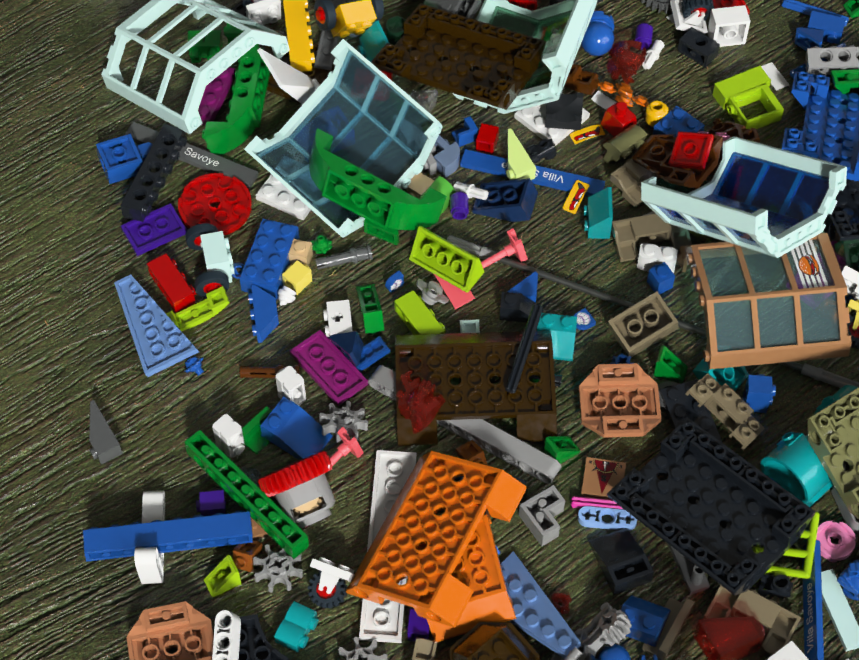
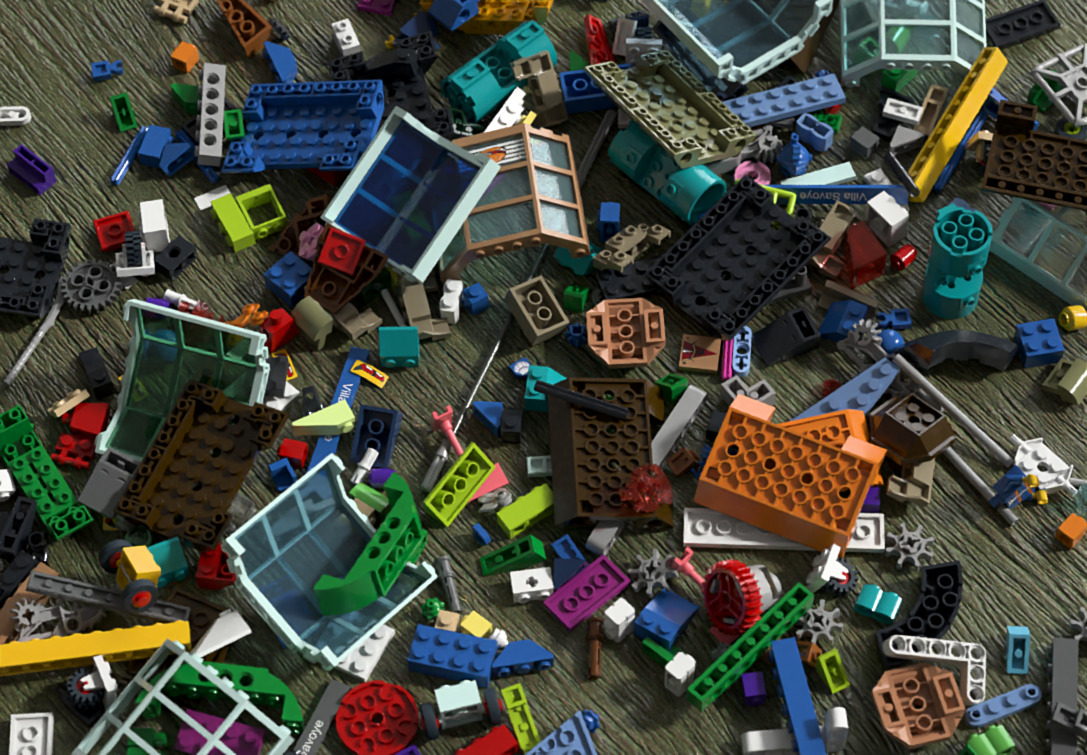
camera: 90 degrees left, 0 degrees up
yellow head [645,101,669,127] -> none

